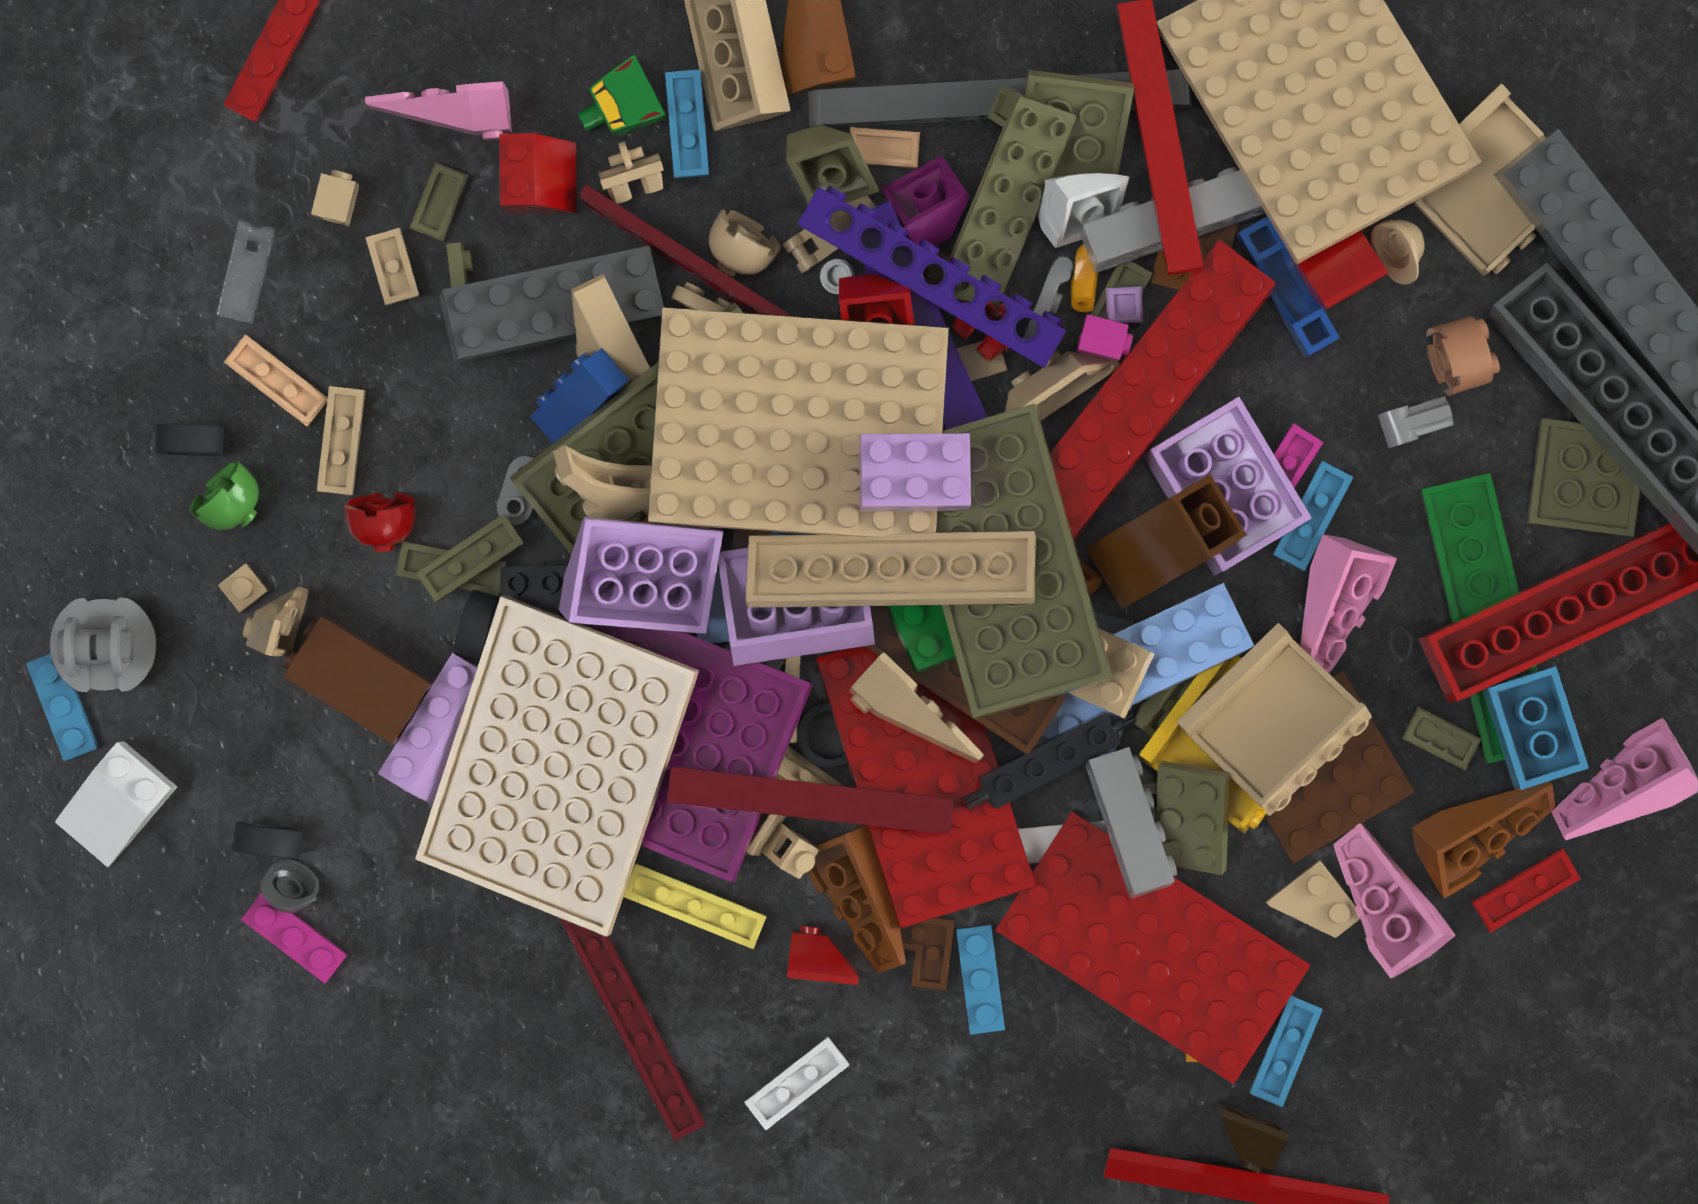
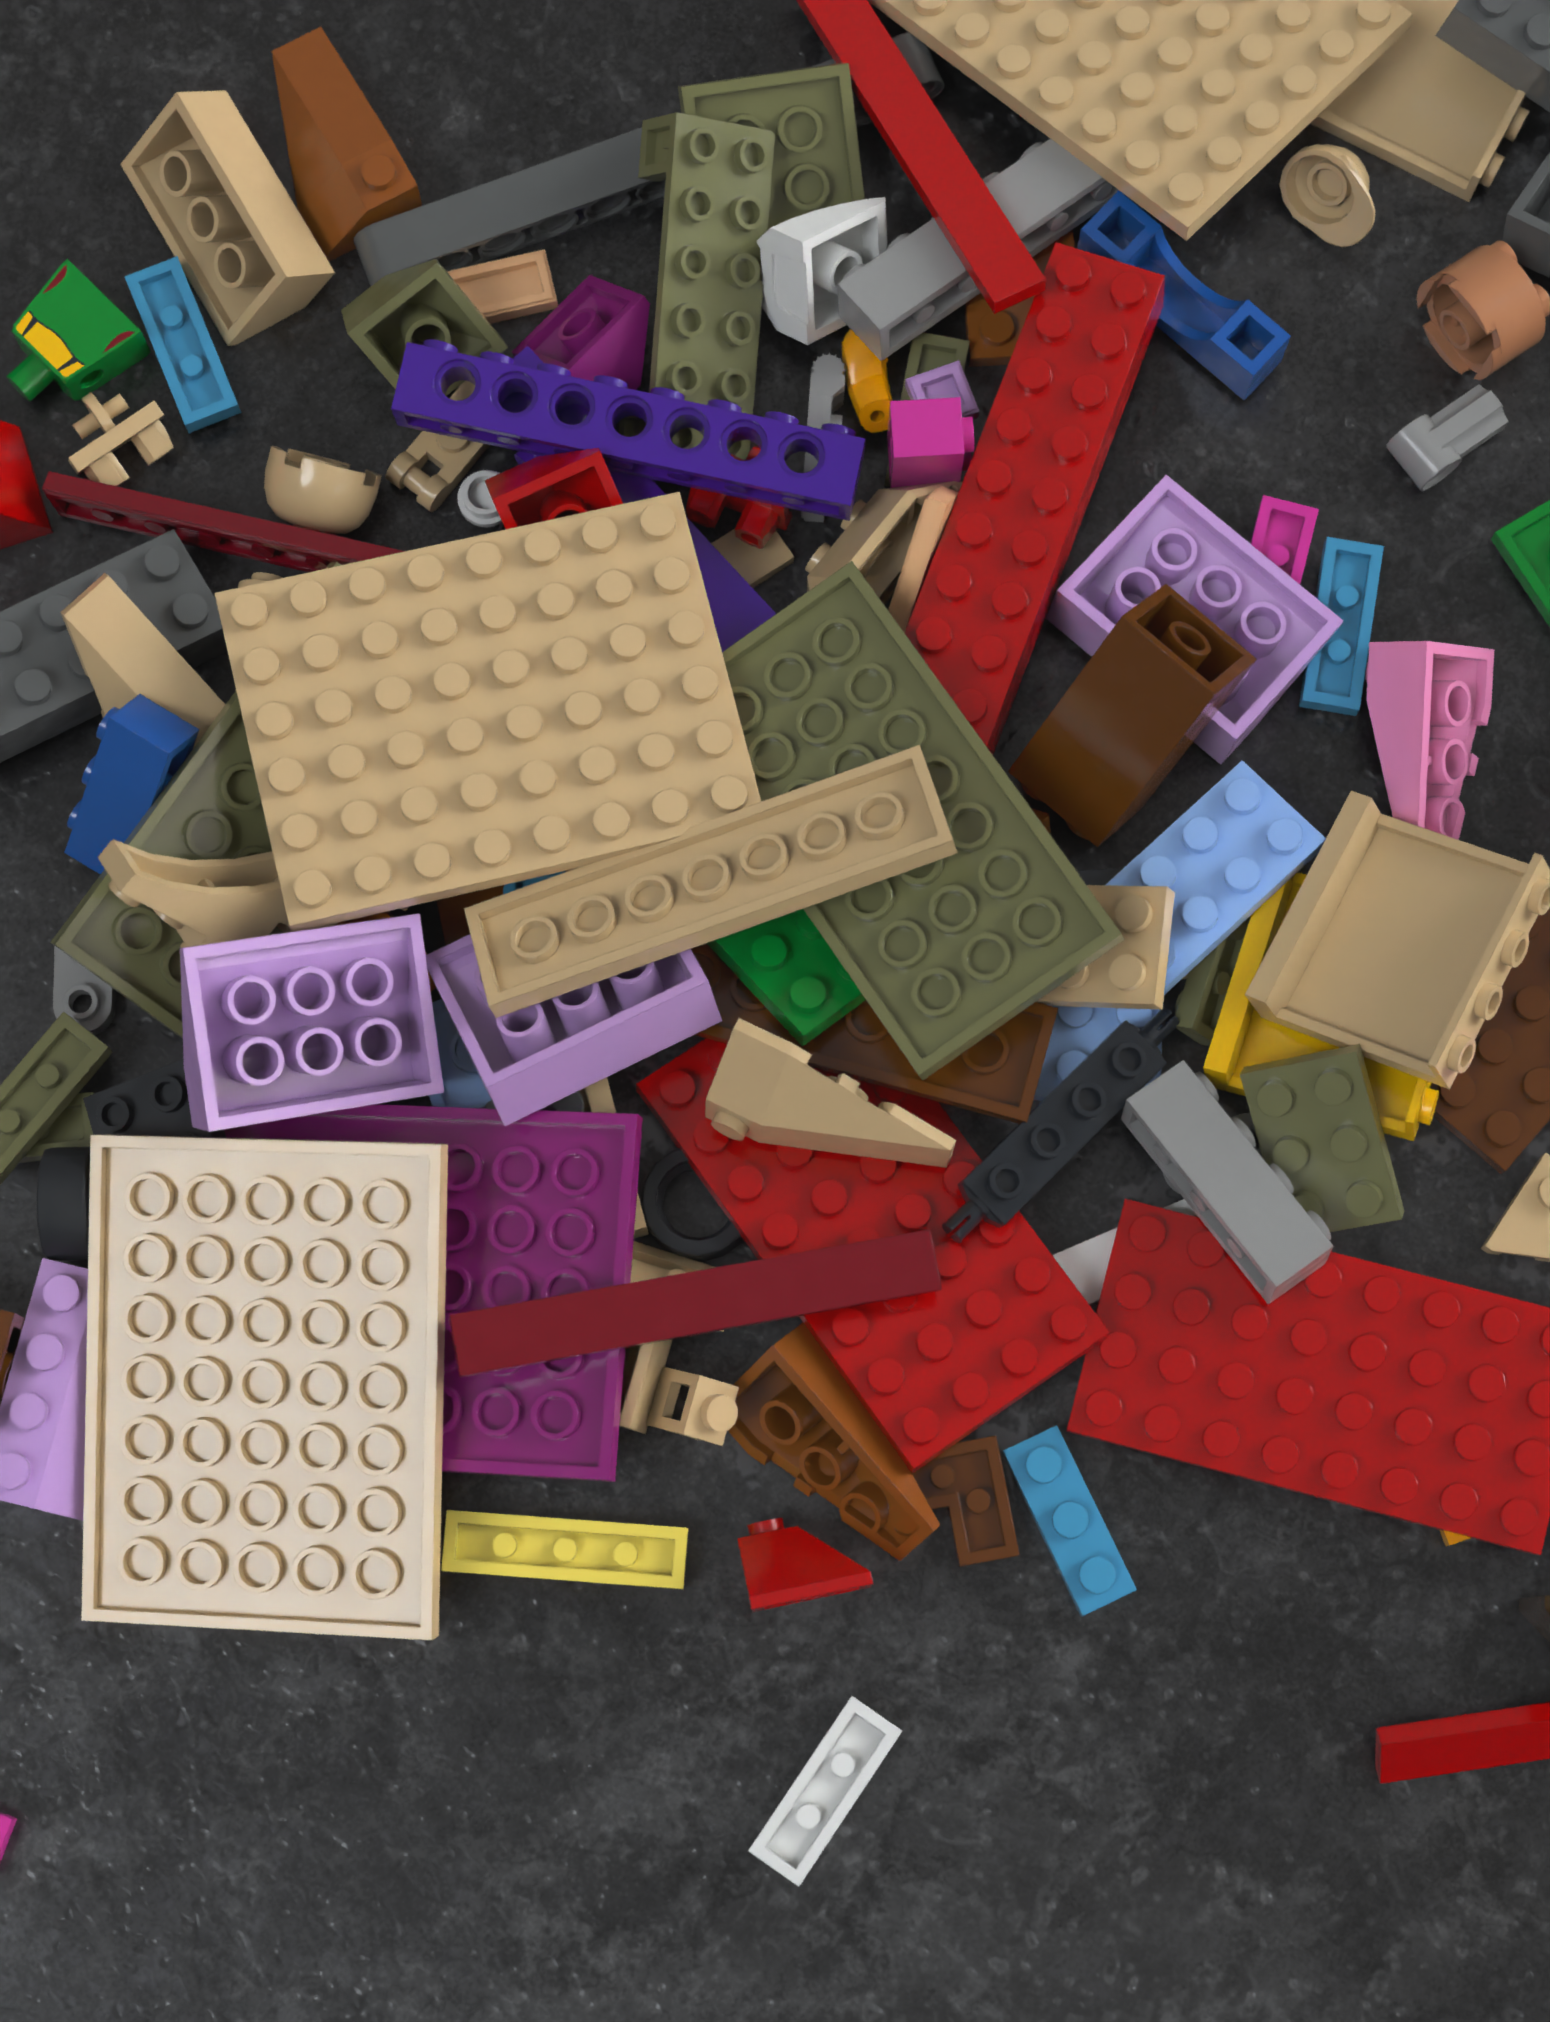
camera: 20 degrees left, 10 degrees down
dark red tile [559,918,706,1141] -> none
lavender brick [858,433,971,511] -> none
red slope [1289,230,1388,311] -> none
none -> light nougat tile [888,486,959,632]

